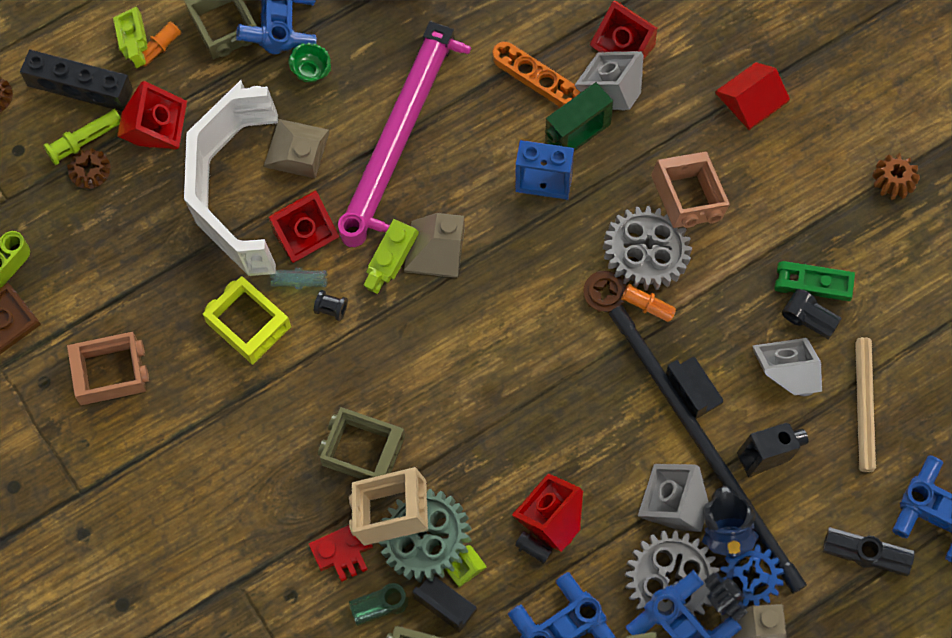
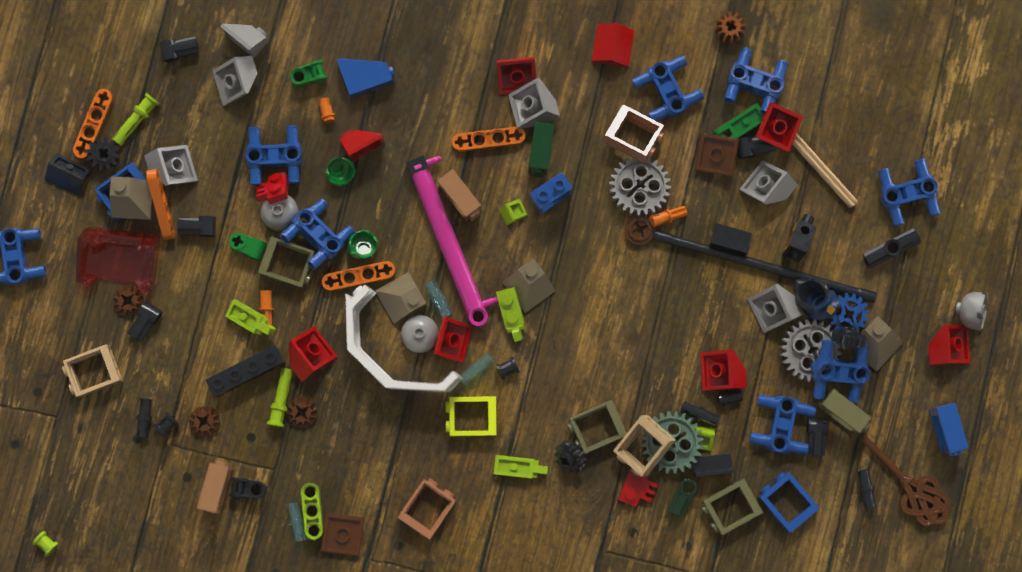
camera: 50 degrees left, 15 degrees up
none -> orange beam [322,261,396,291]
none -> light grey cylinder [401,315,439,353]
none -> clear light blue pin [424,279,453,319]
none -> medium nougat window [437,169,481,222]
none -> lime hinge [494,455,548,478]
none -> lime slope [499,199,528,225]
none -> black gear [554,440,587,474]
none -> blue piece [631,55,704,122]
none -> black pin [680,401,720,427]
none -> reddish brown tile [695,133,740,177]
none -> blue piece [724,47,788,115]
none -> red slope [755,102,803,152]

